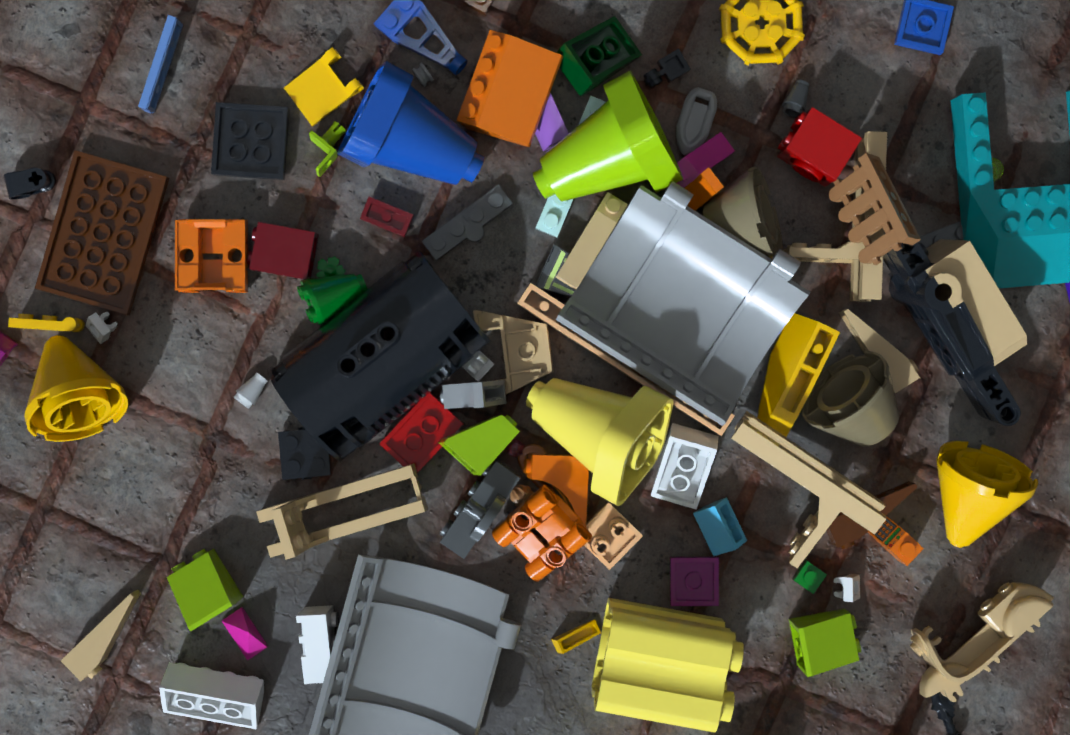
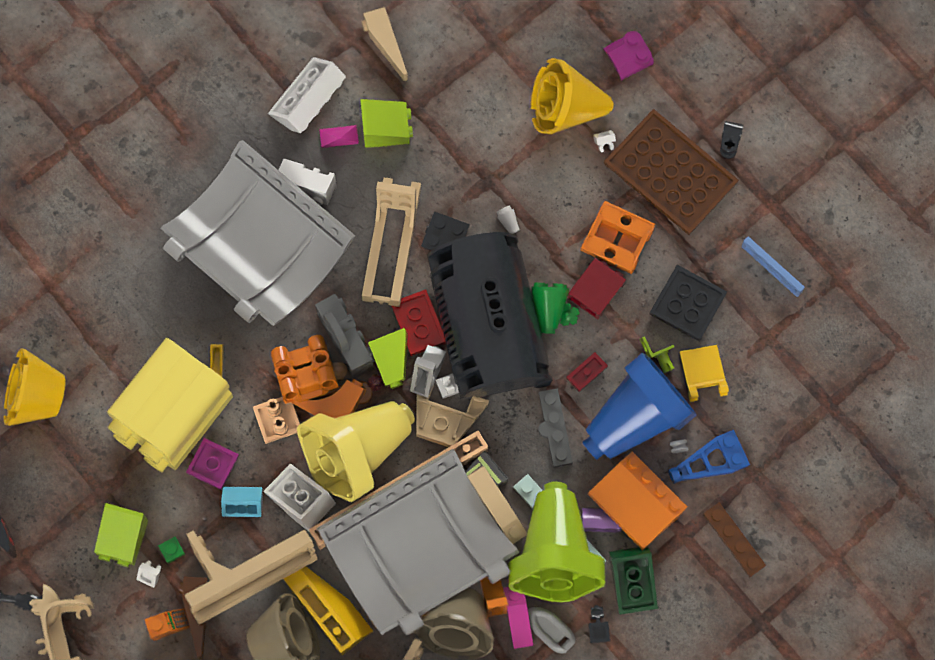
camera: 120 degrees right, 15 degrees down
yellow plate [8,313,85,332] -> none

